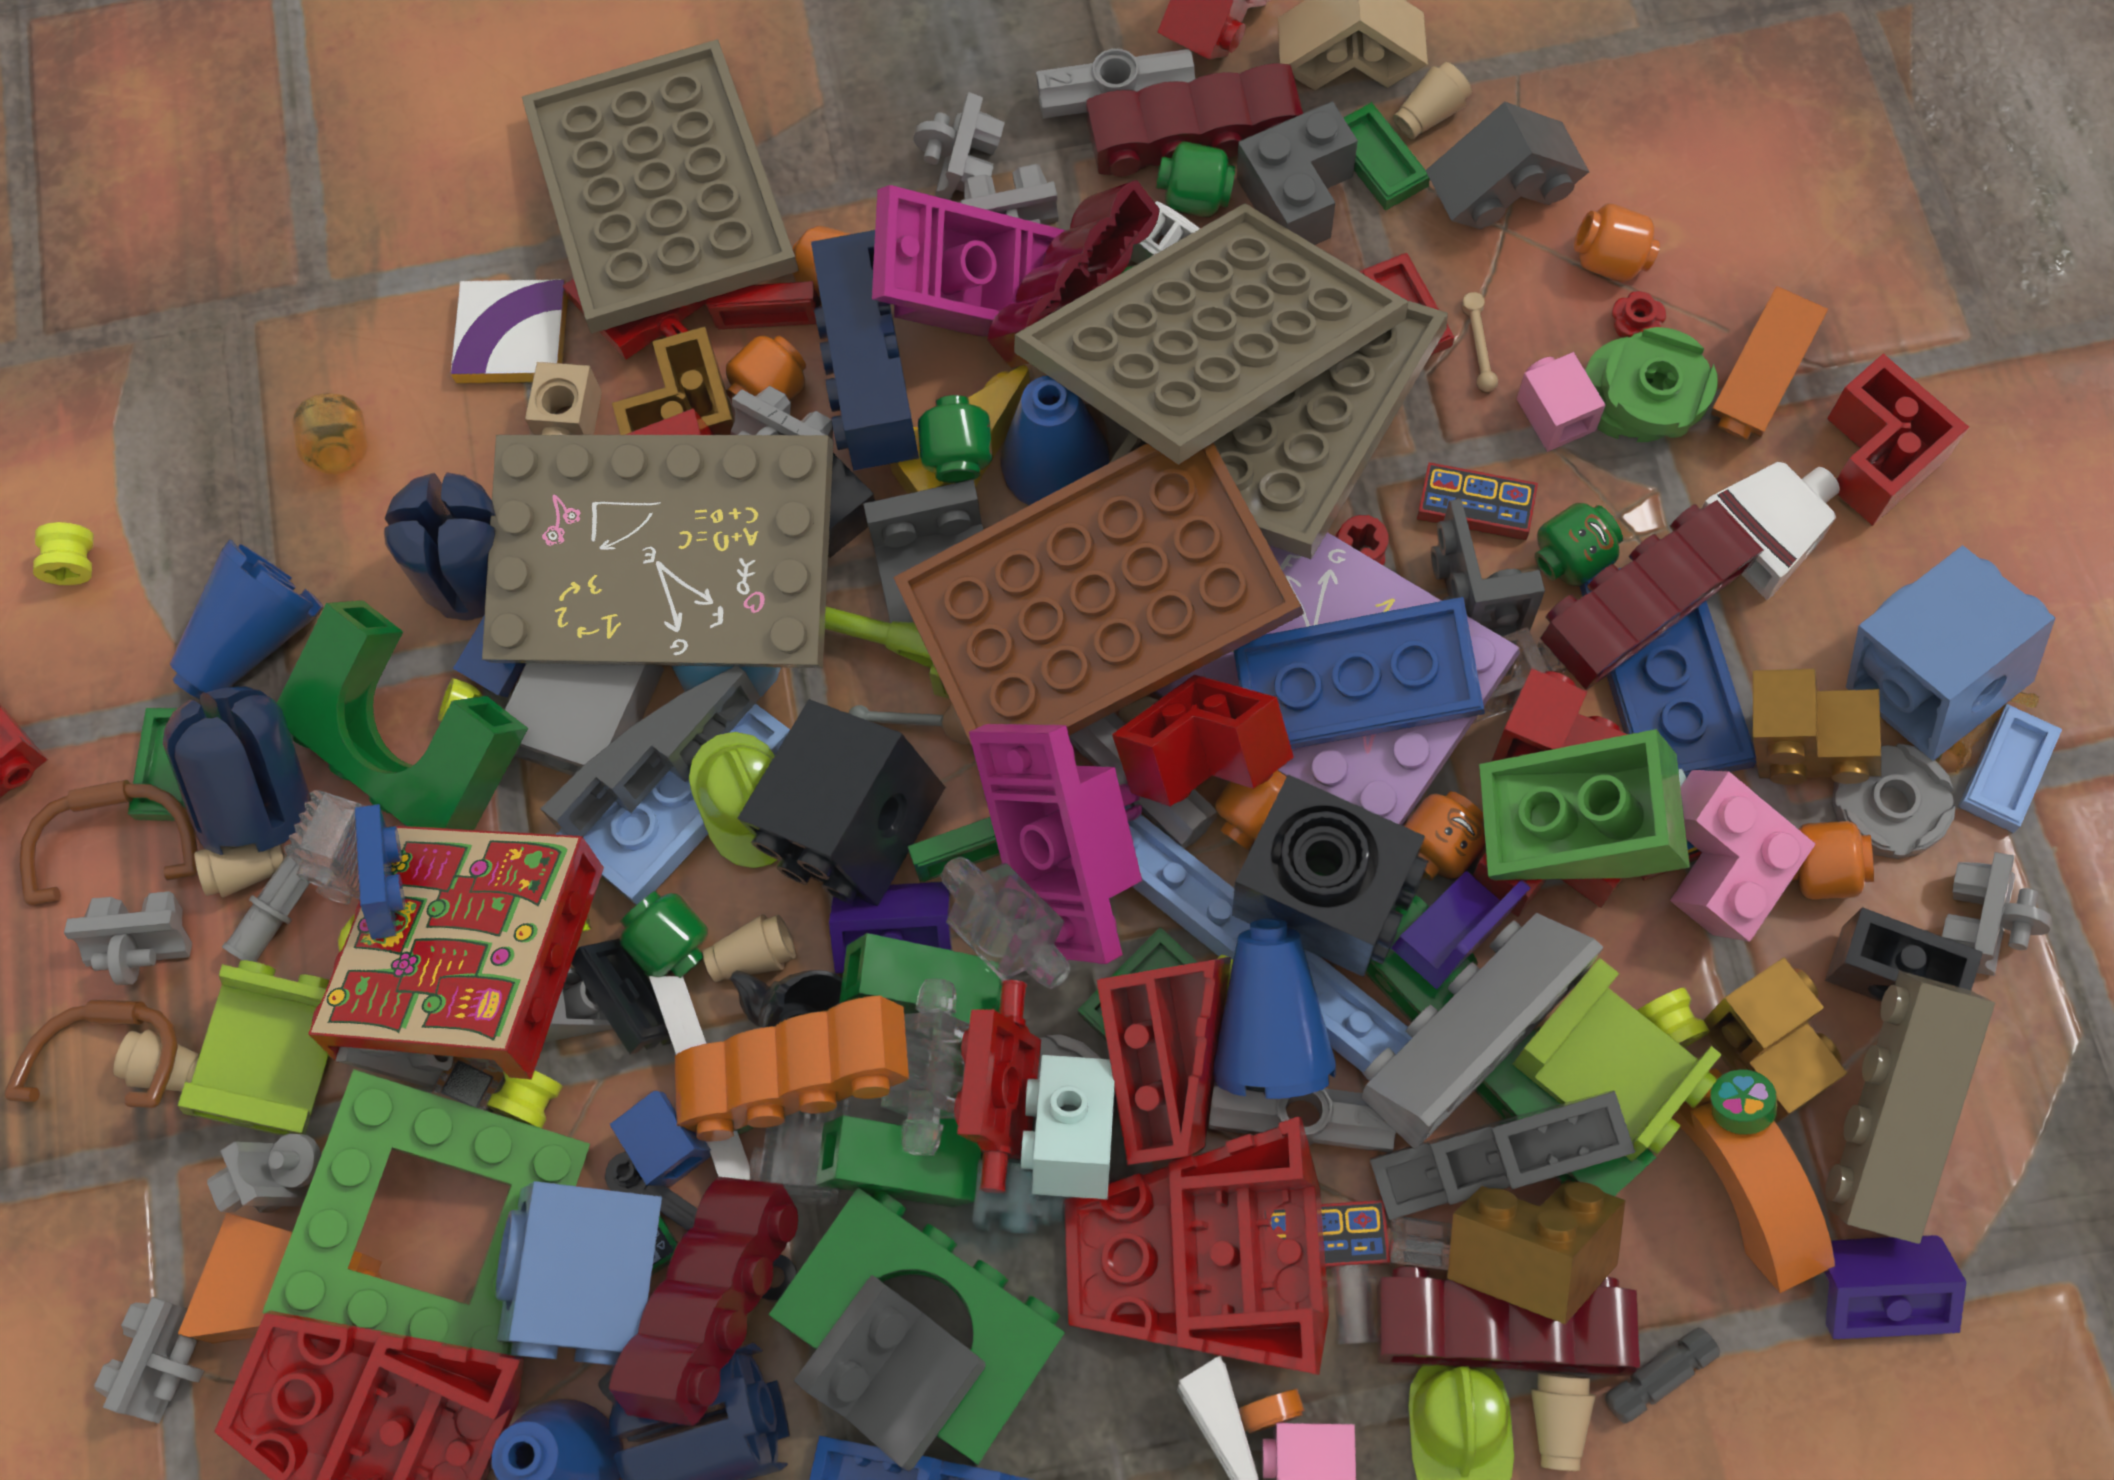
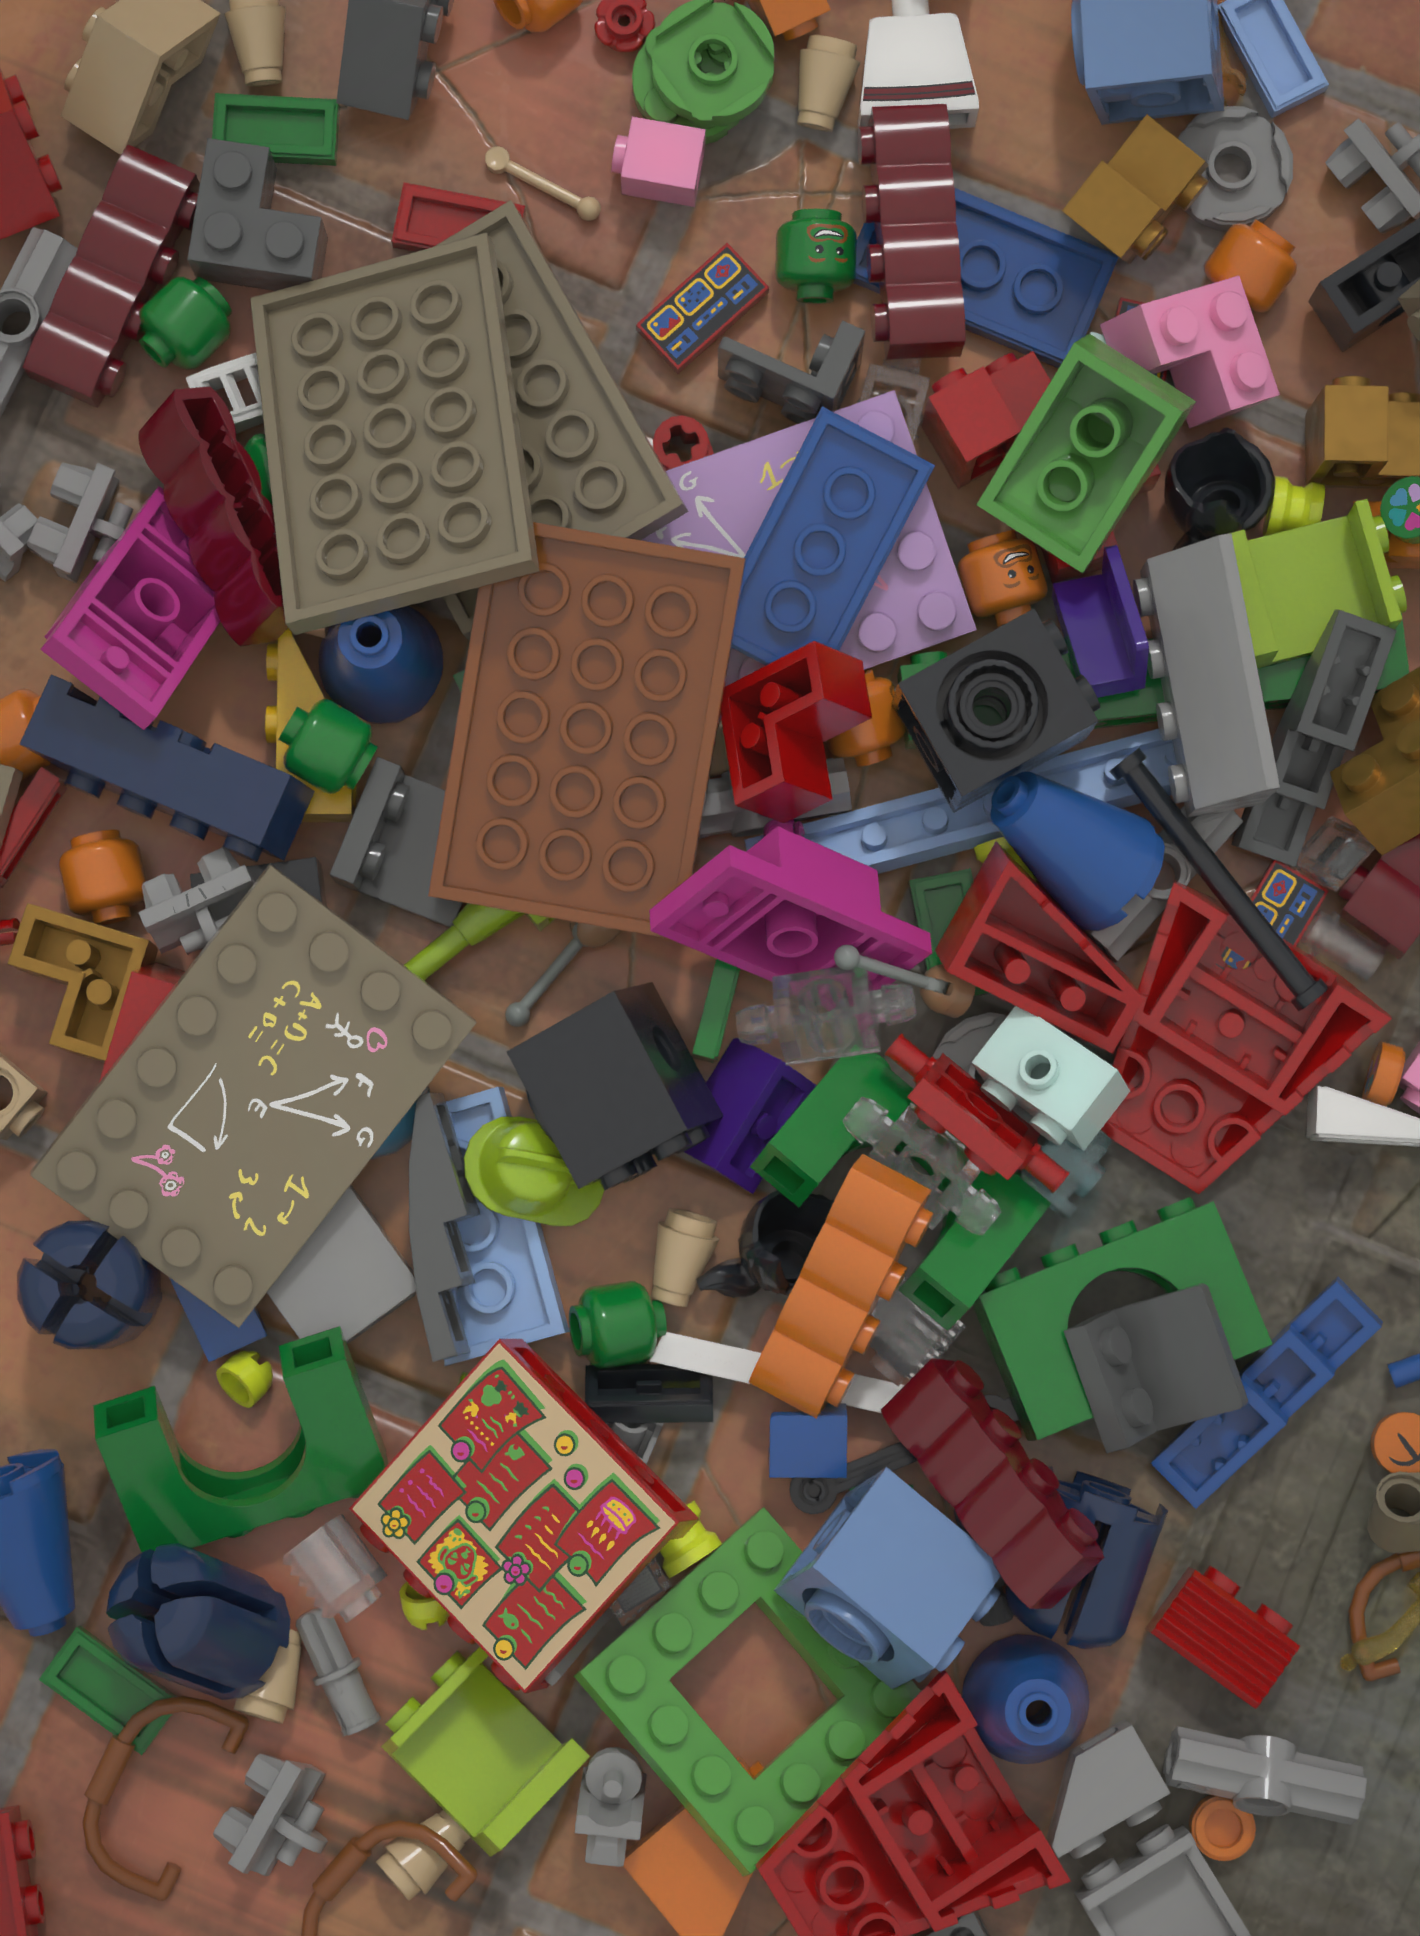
camera: 65 degrees left, 15 degrees up
blue plate [355,804,405,939] -> none
none -> tan cone [797,35,860,132]
none -> hinge [834,944,975,1018]
none -> black bar [1109,748,1329,1011]
none -> black hair [1164,427,1275,551]

